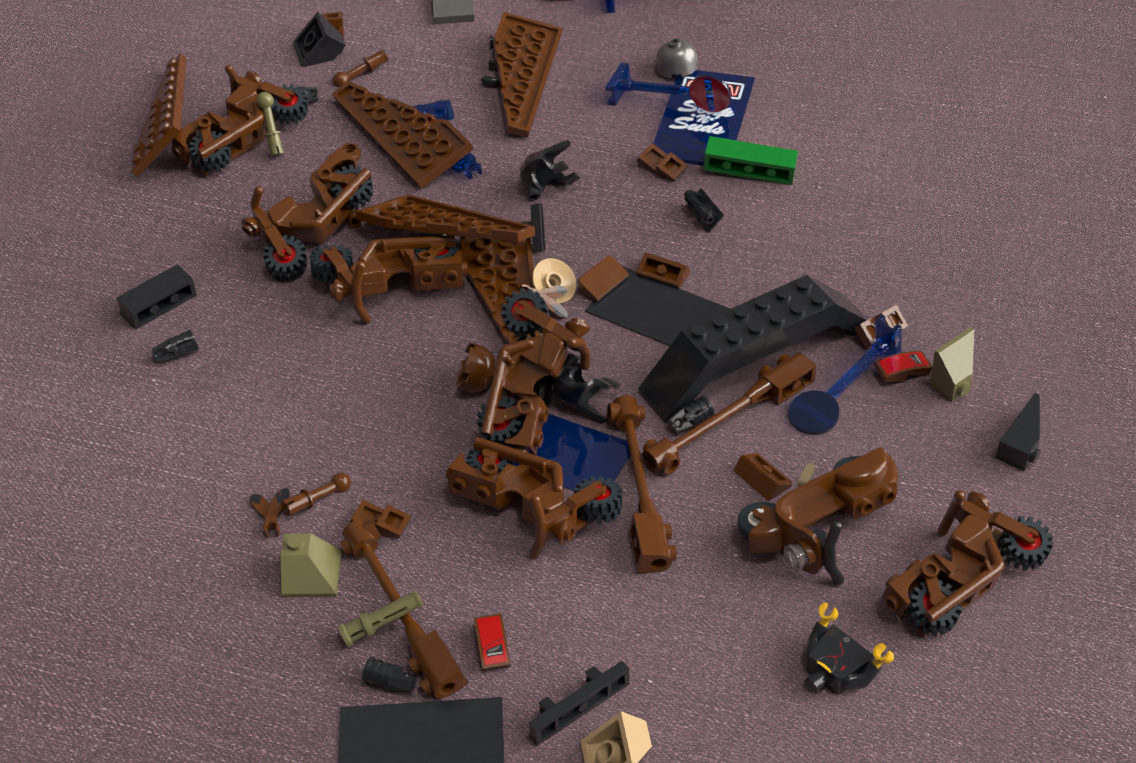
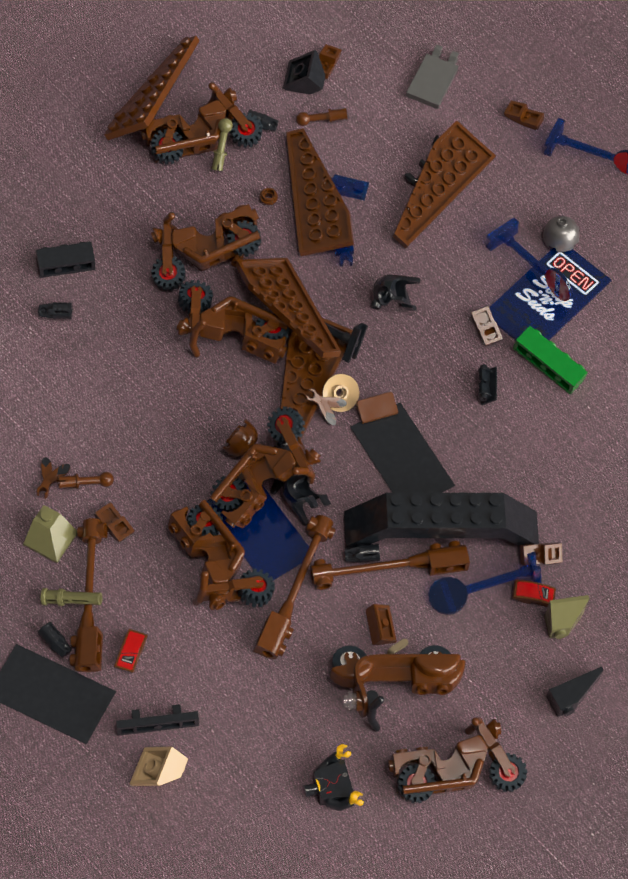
camera: 20 degrees right, 15 degrees up
reddish brown slope [636,252,691,288] -> none

